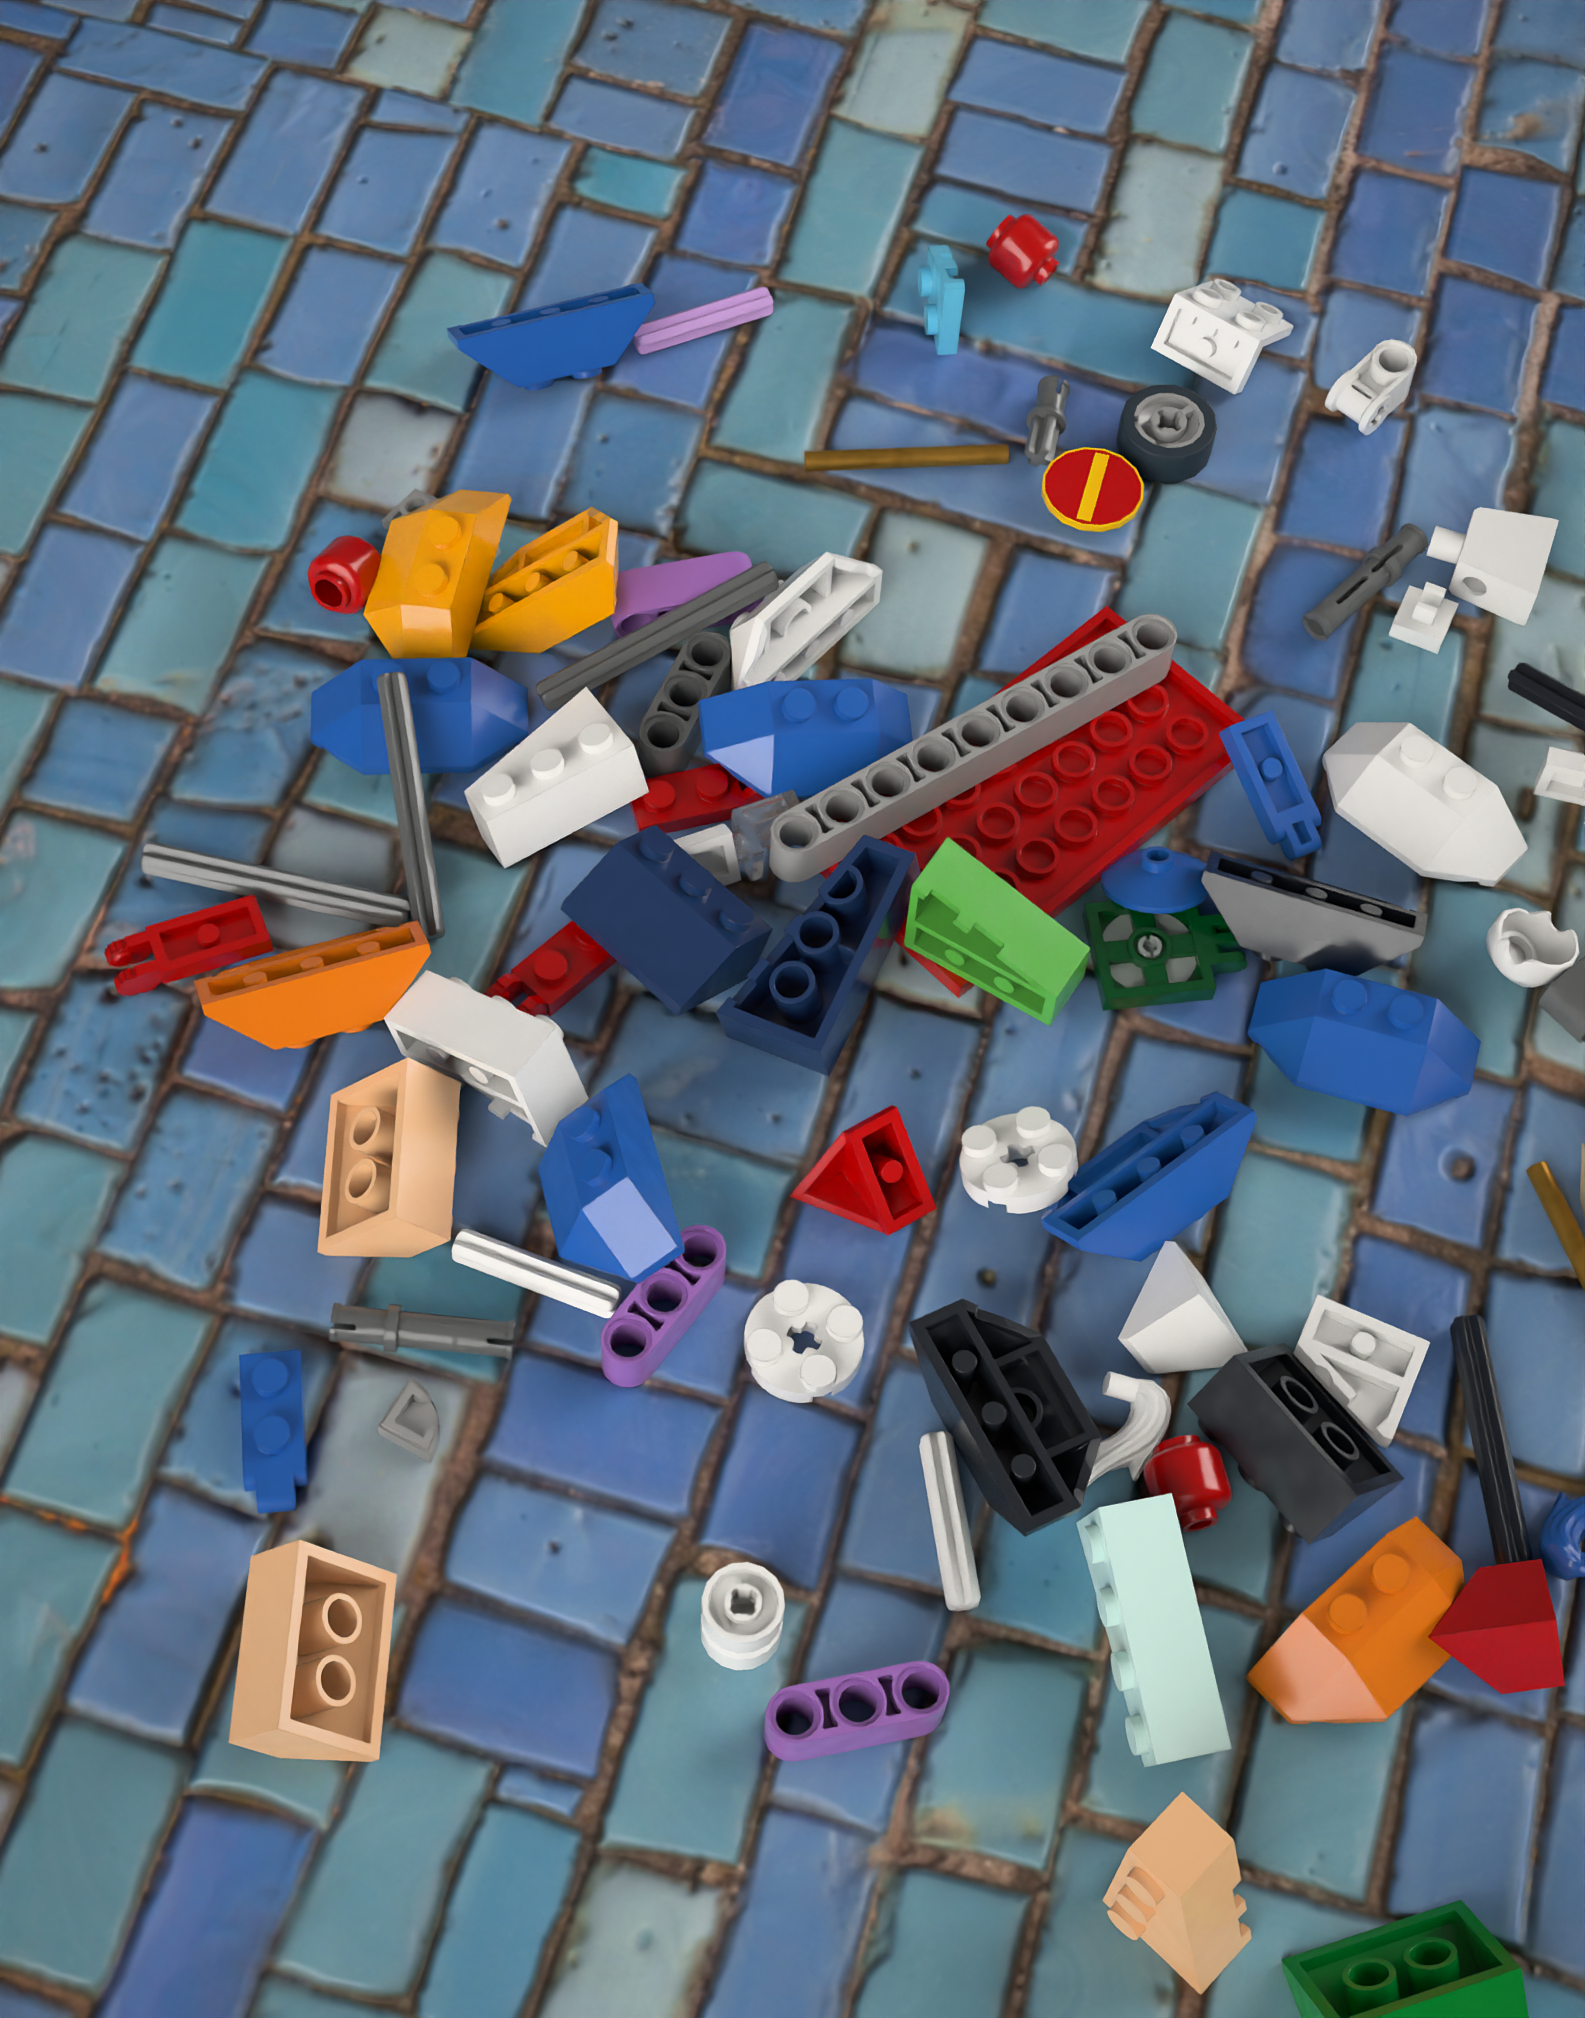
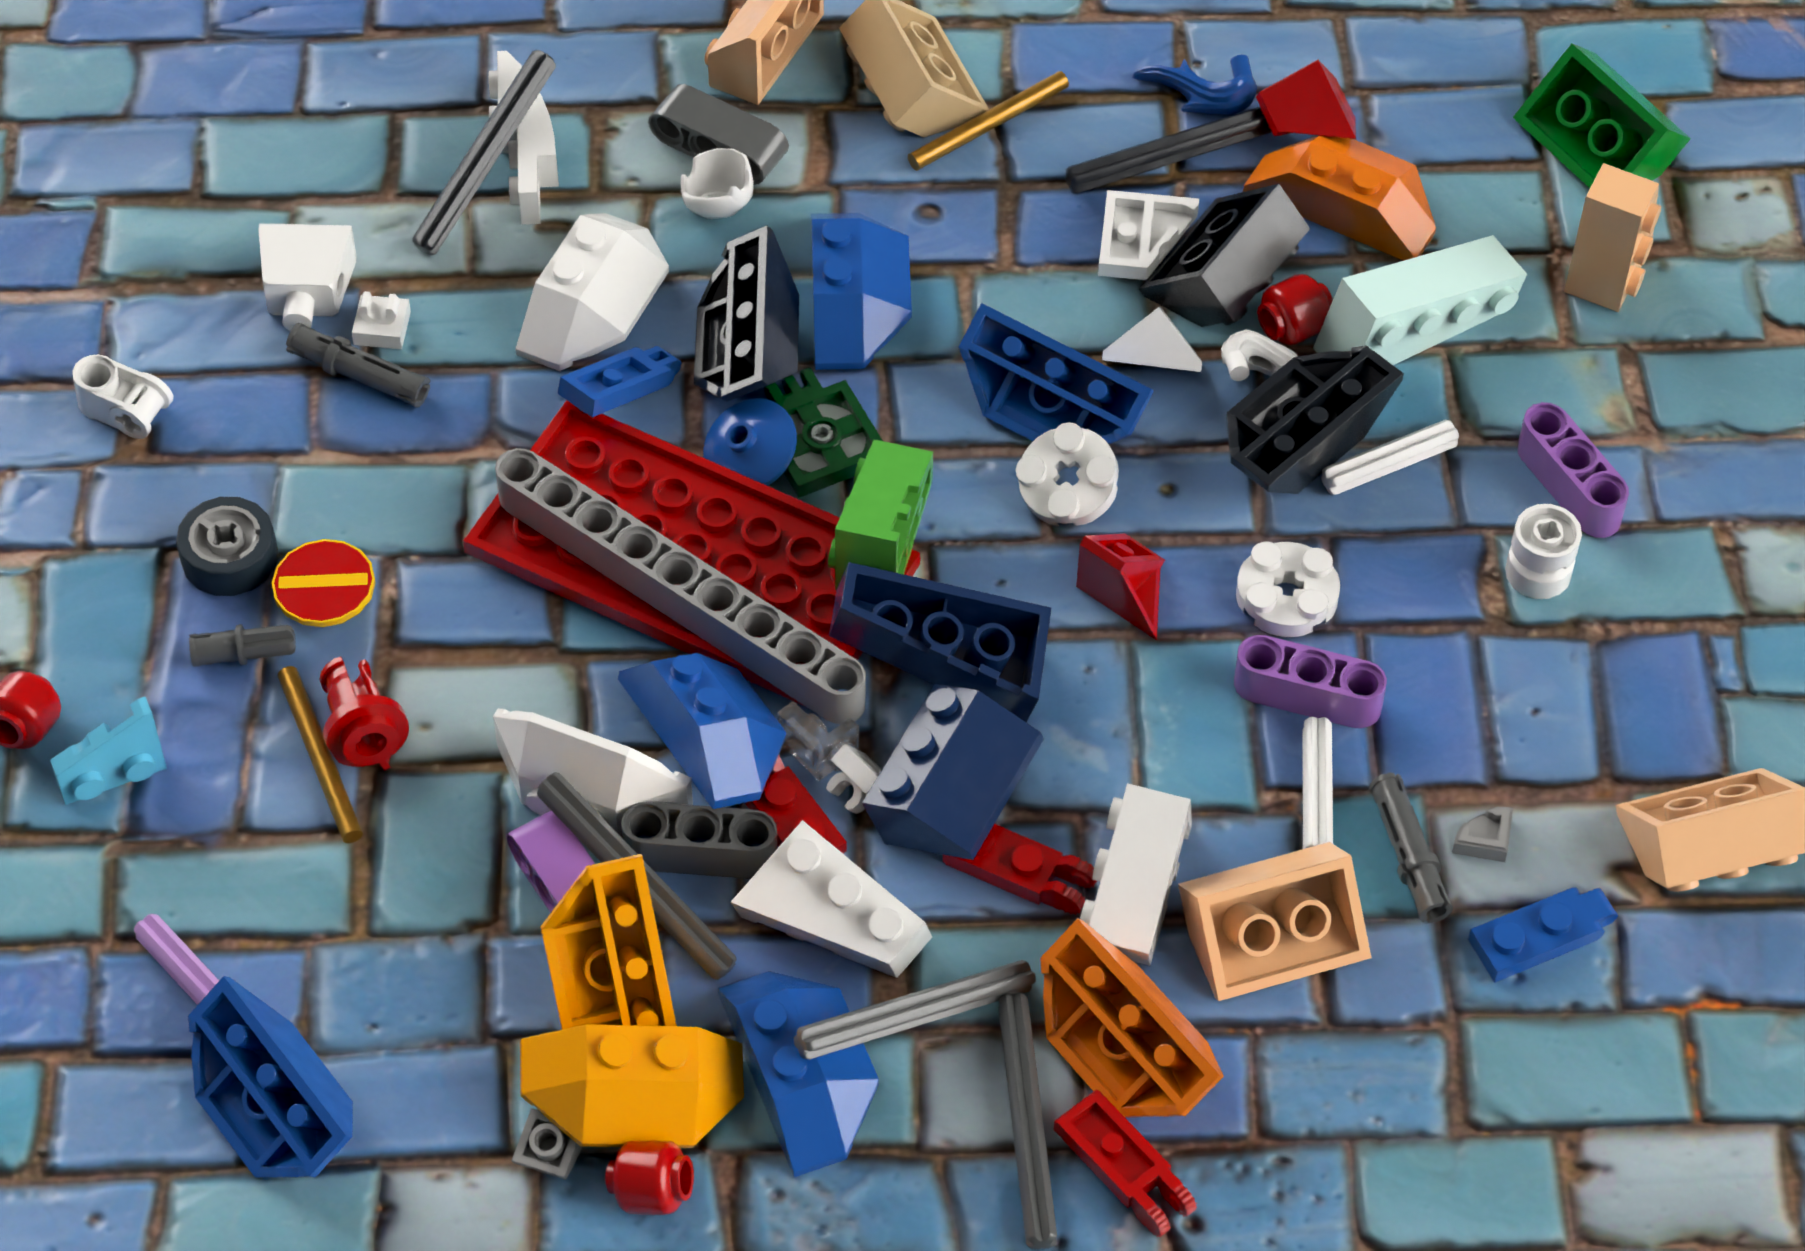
camera: 105 degrees left, 5 degrees down
blue wedge [538,1073,685,1284] -> none
white bracket [1151,279,1294,395] -> none
none -> red piece [319,656,409,771]

